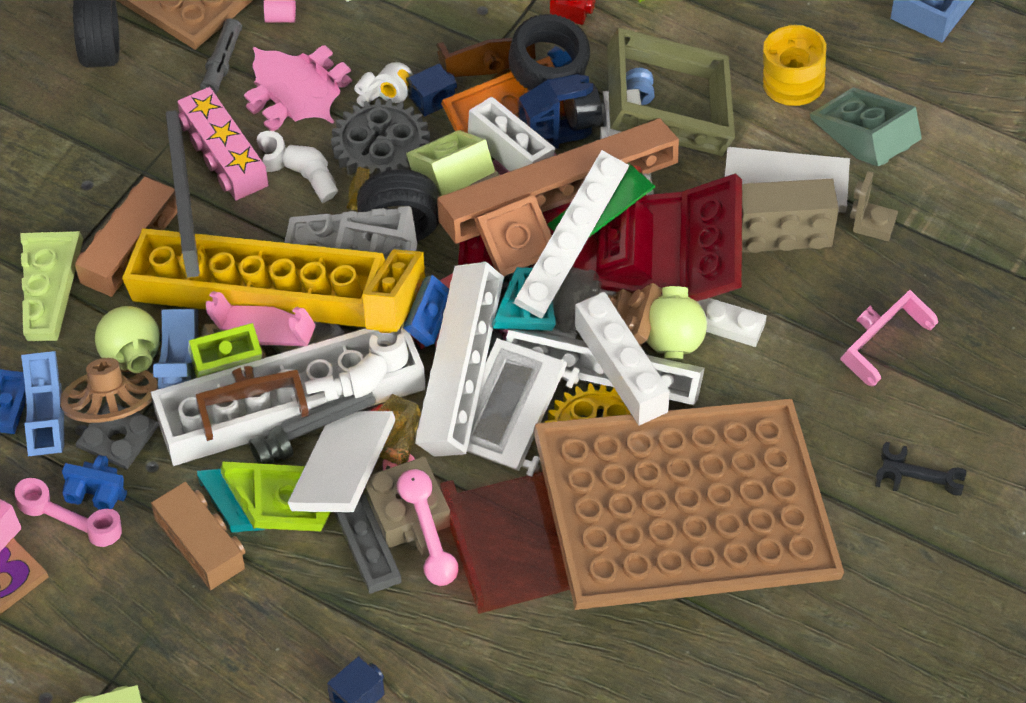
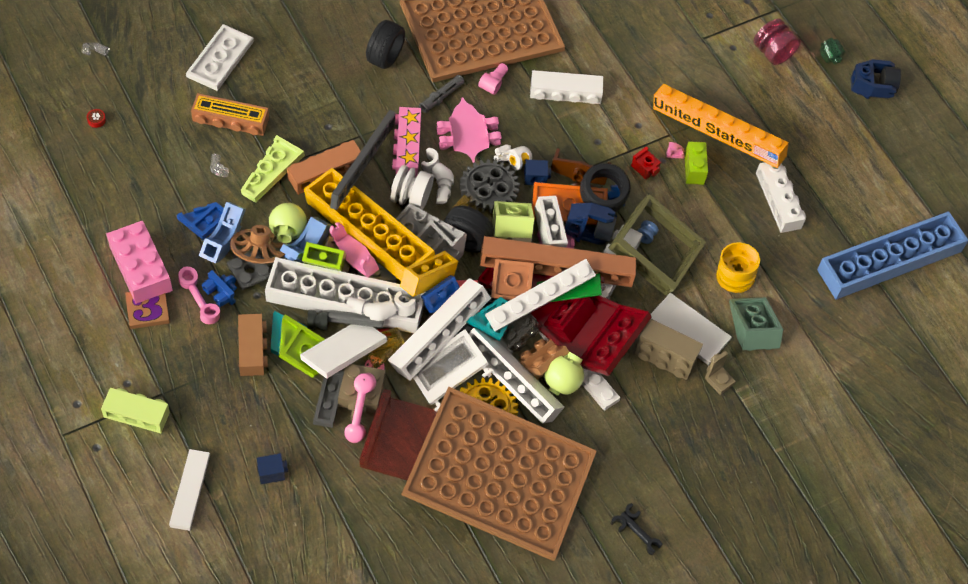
camera: 25 degrees right, 5 degrees up
reddish brown piece [195,366,309,441] -> none
white brick [575,292,670,425] -> none
bright pink piece [840,290,938,386] -> none
none -> white wheel [390,165,434,210]

